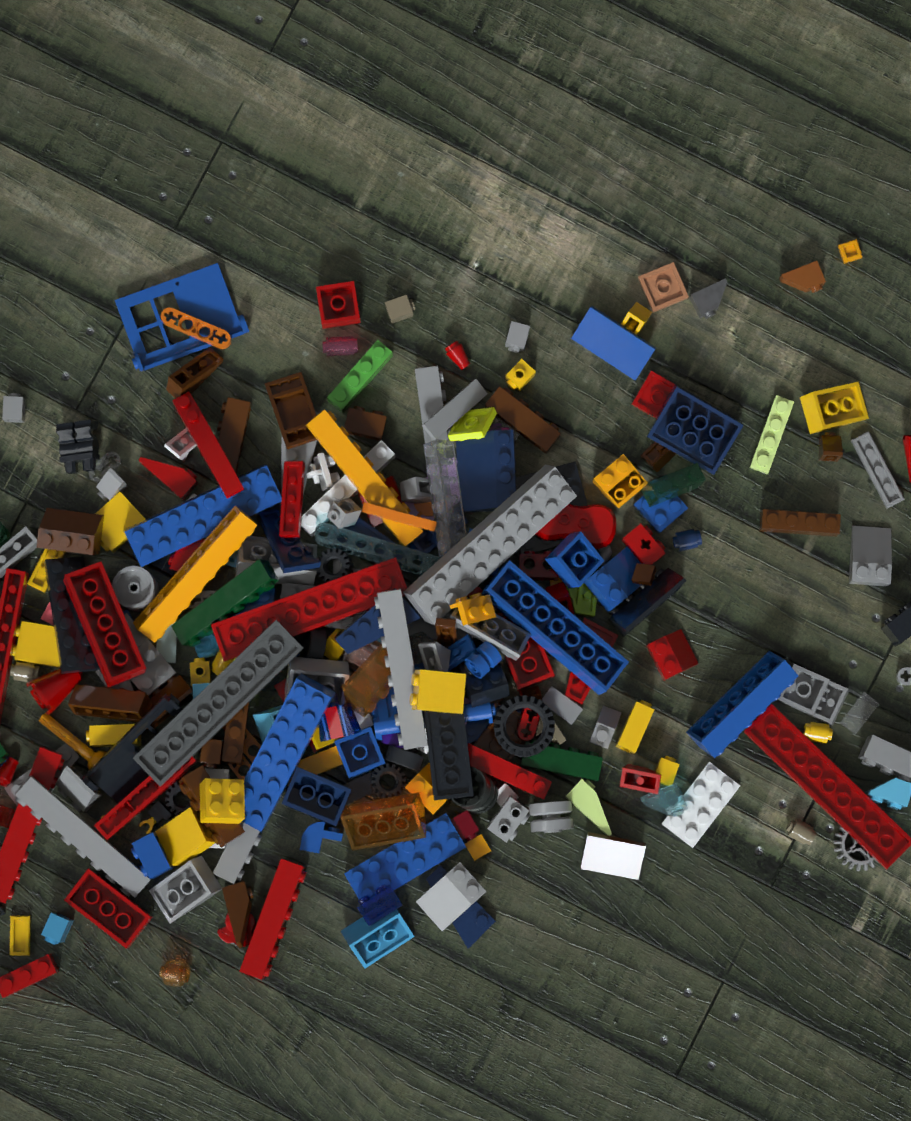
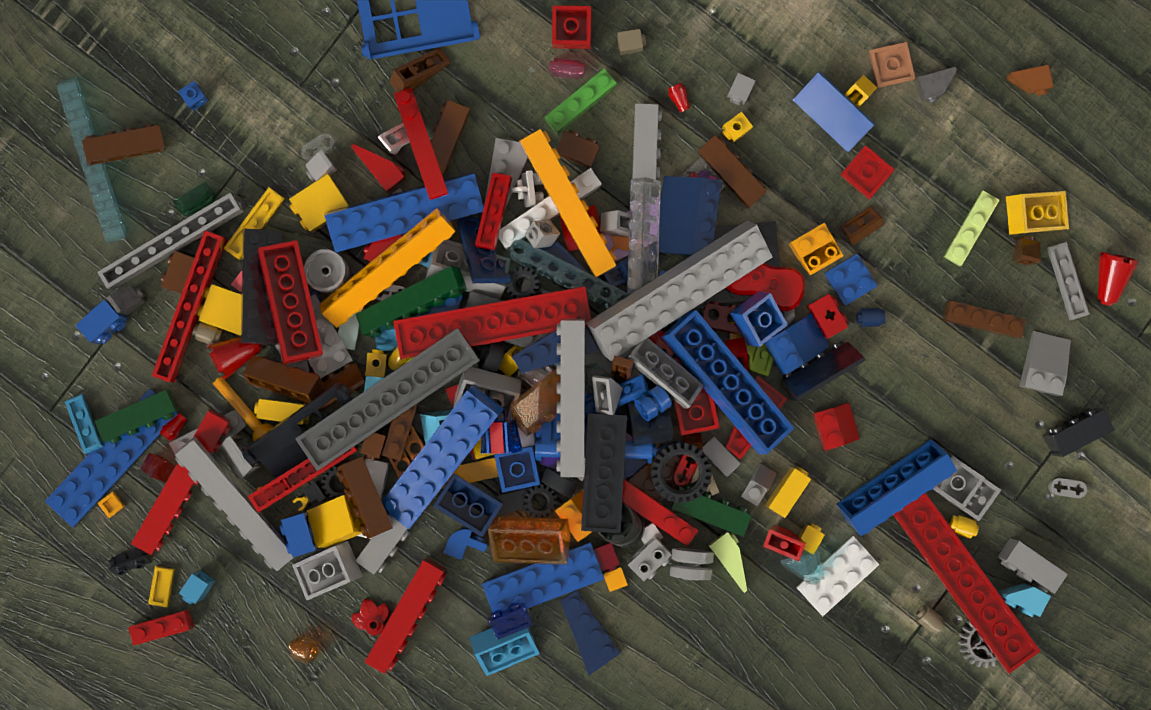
camera: 10 degrees right, 5 degrees up
light grey brick [2,393,26,423] -> none
reddish brown slope [37,508,104,555] -> none
black hips [56,420,100,474] -> none
red brick [64,868,153,949] -> none
orange beam [161,307,231,349] -> none
yellow brick [200,778,245,824] -> none
reddish brown slope [222,881,254,948] -> none
reddish brown slope [265,372,317,449] -> none
orange beam [361,502,437,532] -> none
yellow brick [410,669,466,714] -> none
light grey slope [416,862,486,931] -> none
light grey tile [422,379,488,441] -> none
neon yellow plate [448,407,497,441] -> none
light orange bracket [449,593,496,626] -> none
tile [580,832,646,880] -> none
reddish brown tile [632,563,656,586] -> none
clear green brick [641,463,706,507] -> none
dark blue slope [647,384,744,475] -> none
light orange tile [838,239,863,264] -> none
clear tile [840,692,879,735] -> none

